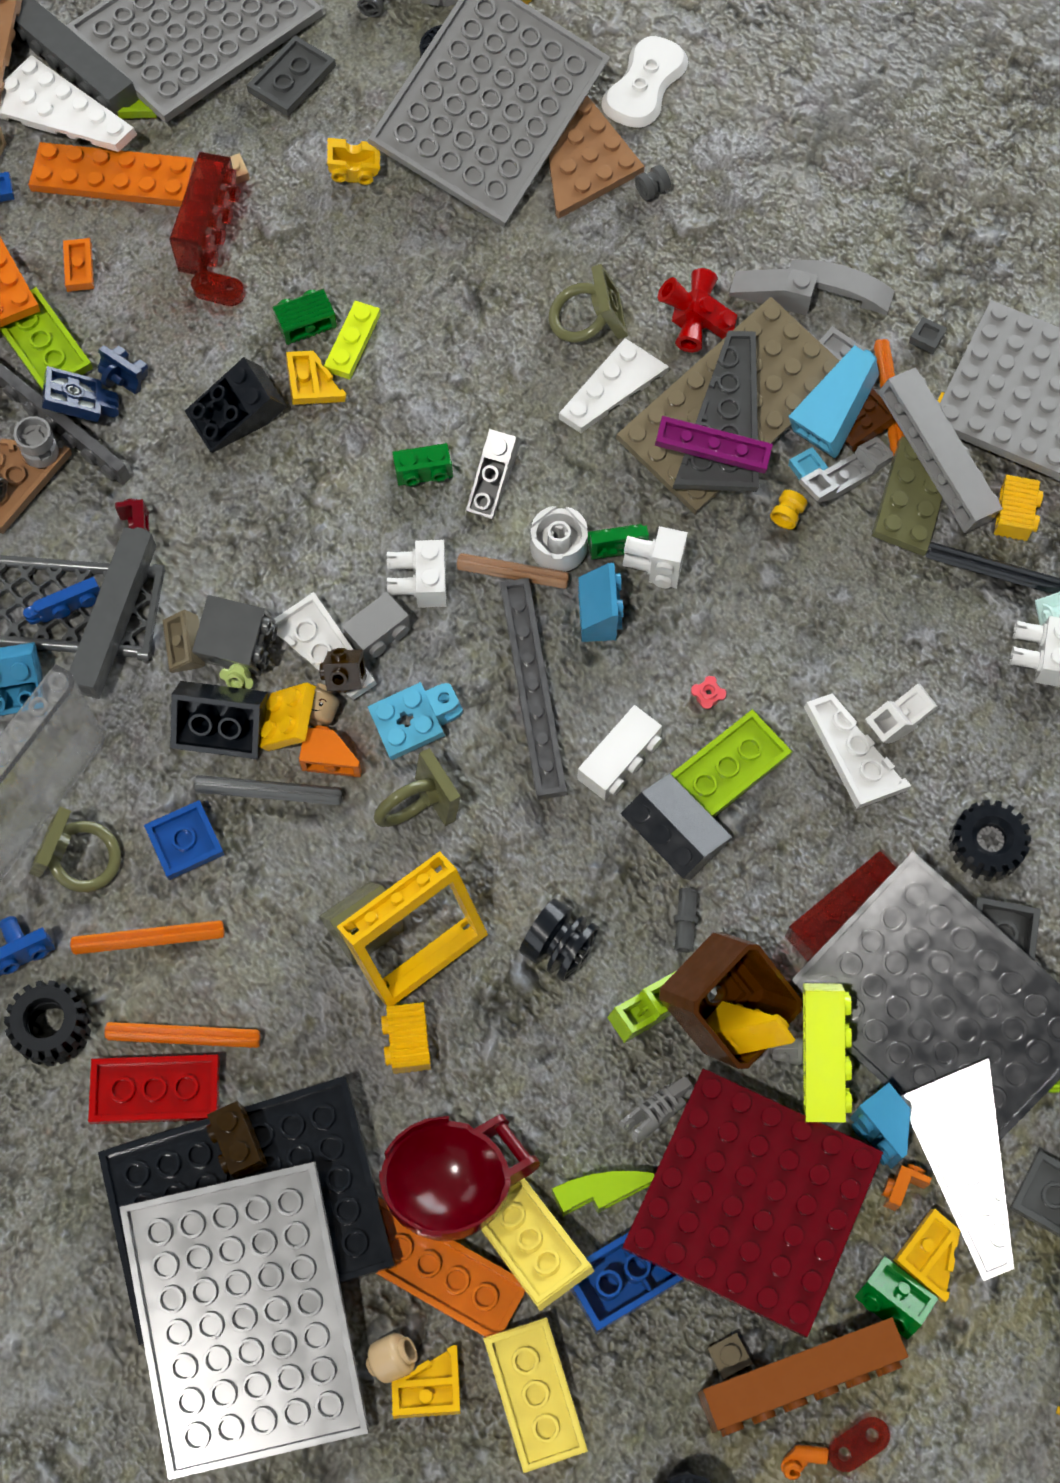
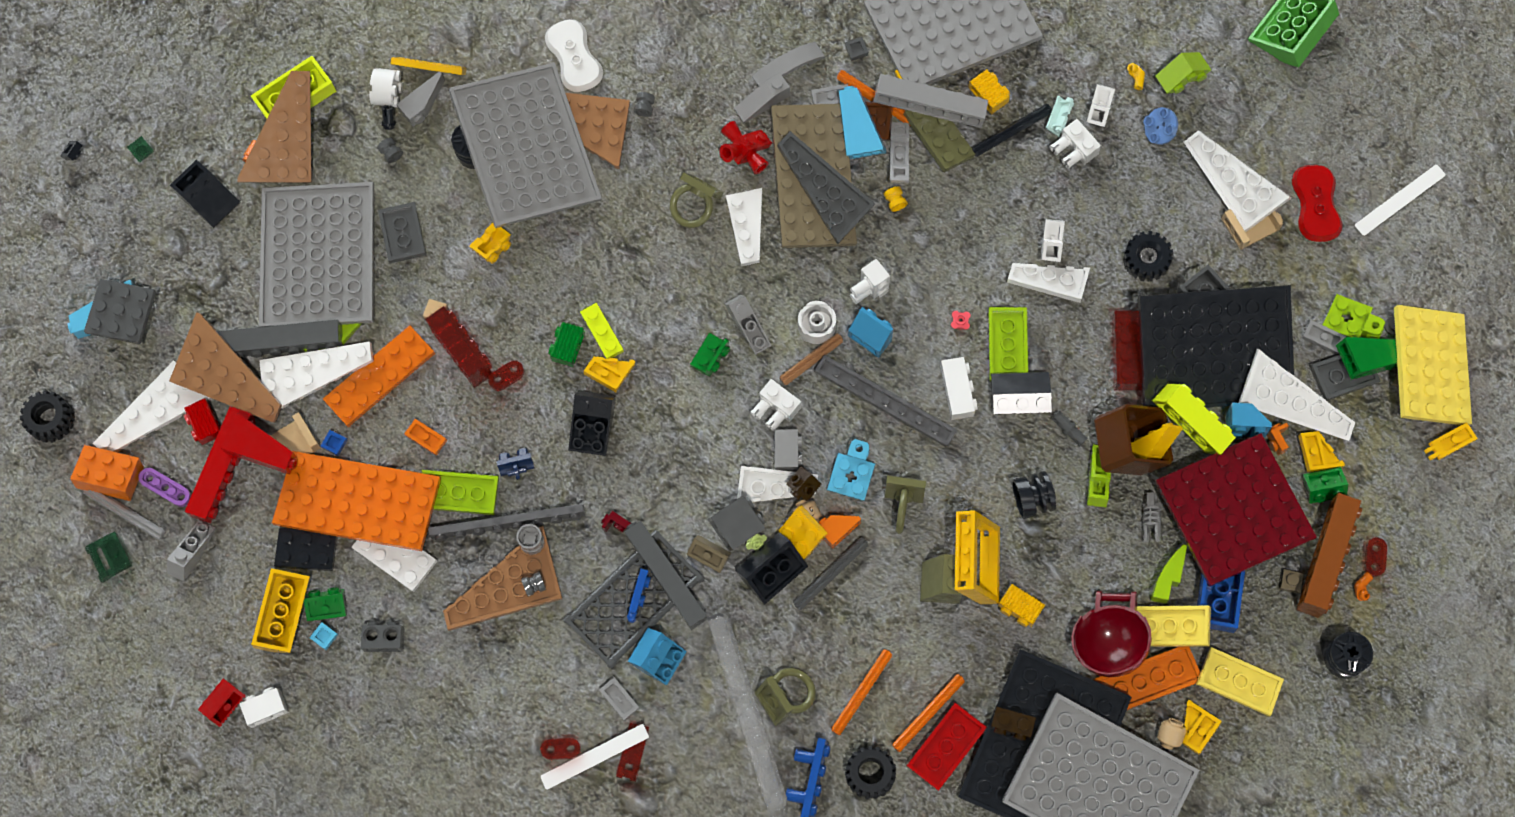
camera: 45 degrees left, 5 degrees up
dark blue piece [42,366,119,422] -> none
blue plate [144,800,225,880] -> none
green bracket [588,524,649,560] -> none
magenta plate [654,416,773,474] -> none
medium azure plate [788,447,828,480] -> none

